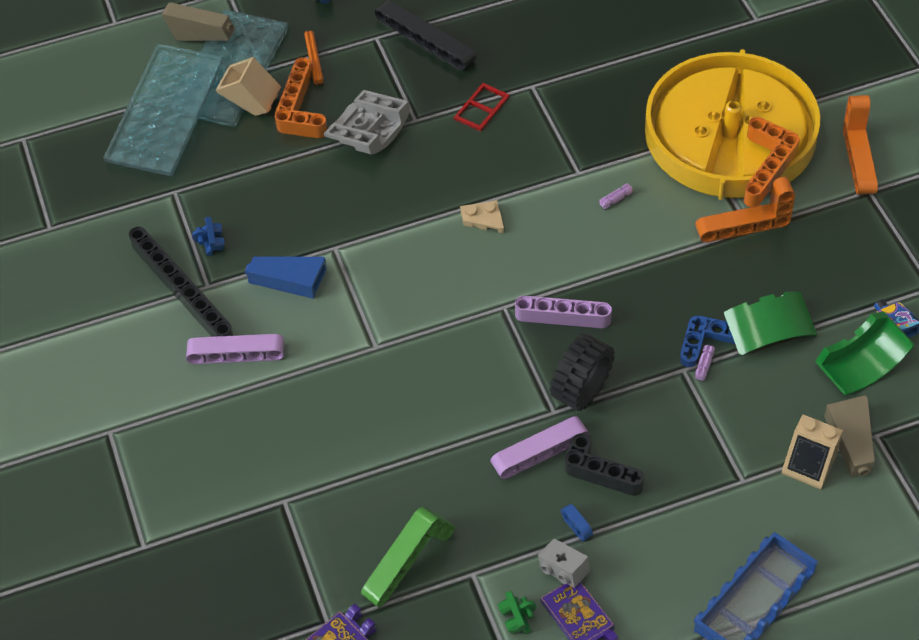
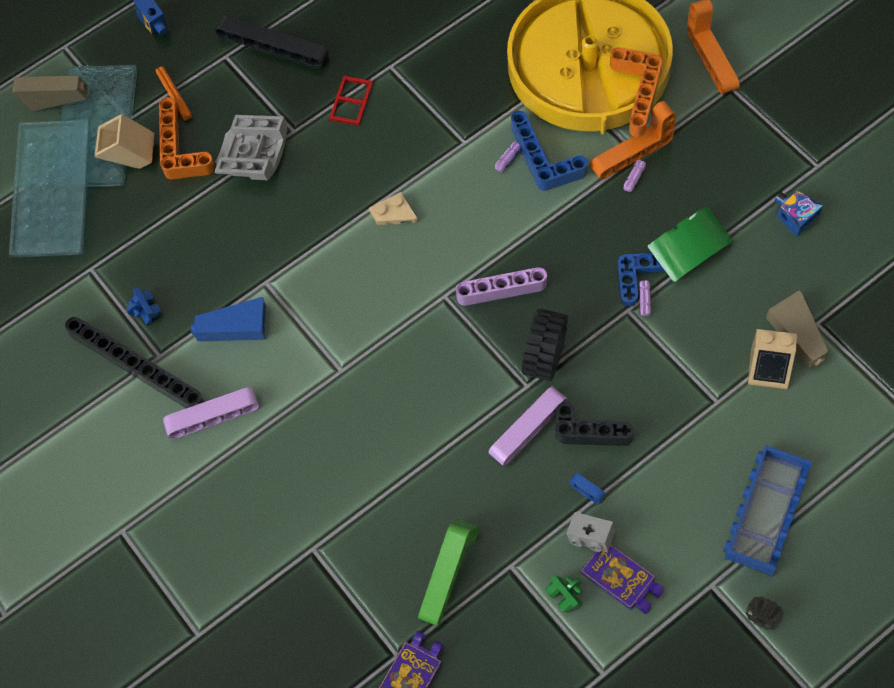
camera: 15 degrees left, 10 degrees up
green panel [815,312,914,395] -> none
none -> blue beam [511,111,587,191]
none -> lavender axle [623,160,646,192]

